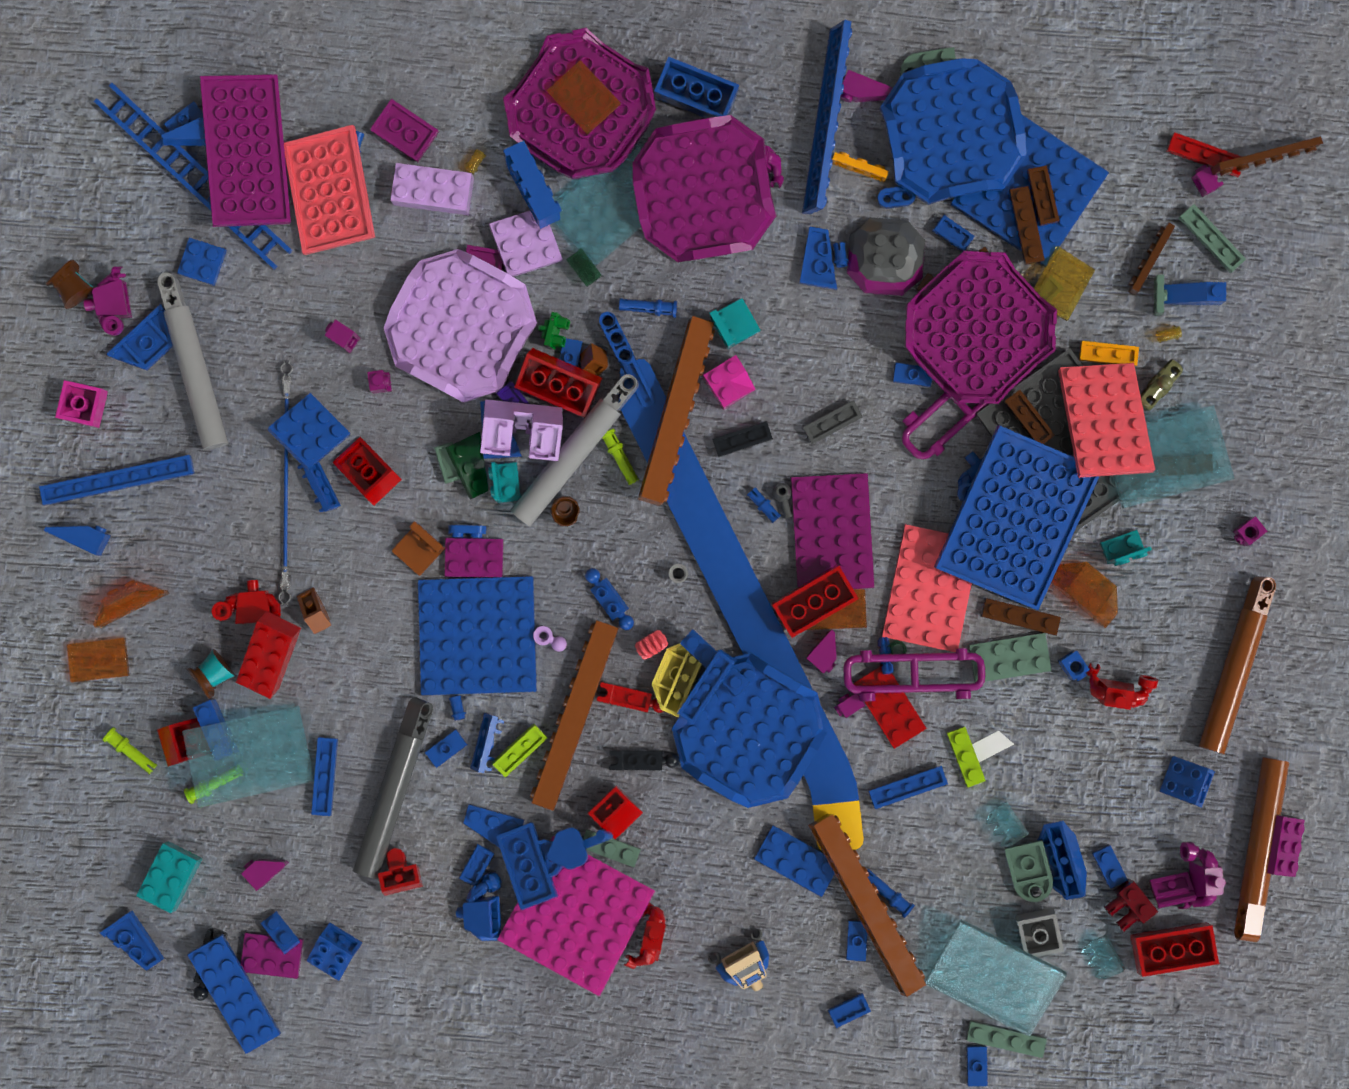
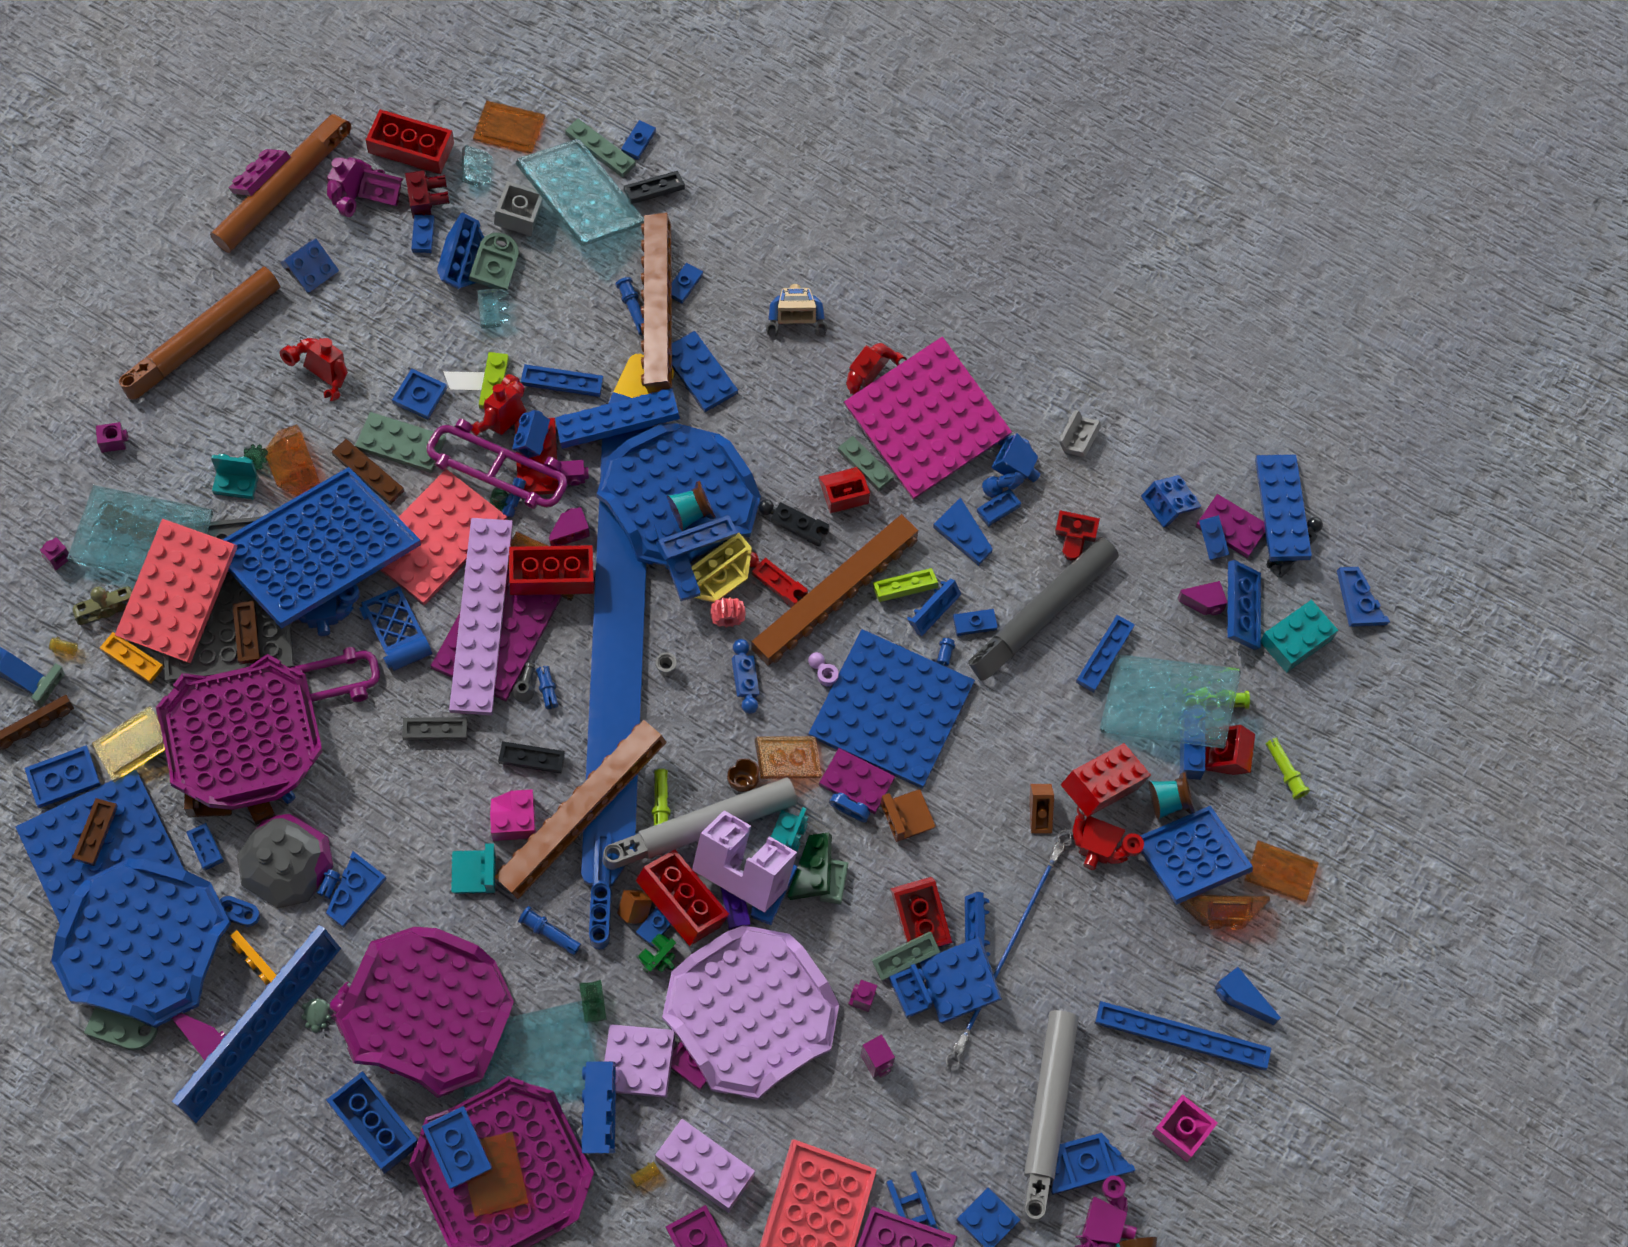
camera: 160 degrees left, 20 degrees down
blue plate [496,822,613,910] -> none
blue plate [827,993,871,1028] -> none
blue plate [893,363,932,387] -> none
reddish brown plate [1009,186,1045,265] -> none
blue brick [1058,650,1090,681] -> none
none -> blue plate [24,745,101,808]
none -> magenta brick [40,537,72,571]
none -> clear green piece [244,444,268,470]
none -> sand green piece [301,998,331,1033]
none -> blue piece [359,586,432,671]
none -> blue plate [392,368,447,420]
none -> blue plate [422,1106,493,1189]
none -> lavender plate [449,518,513,715]
none -> red torso [471,374,526,436]
none -> clear orange piece [473,100,545,154]
none -> blue brick [512,410,550,458]
none -> blue plate [555,388,680,449]
none -> black plate [624,171,685,204]
none -> hat [667,480,716,531]
none -> clear orange tile [754,736,822,779]
none -> sand green plate [871,932,940,981]
none -> blue bracket [889,964,934,1018]
none -> light grey bracket [1059,410,1102,457]
none -> blue plate [1141,806,1253,905]
none -> blue plate [1227,560,1261,650]

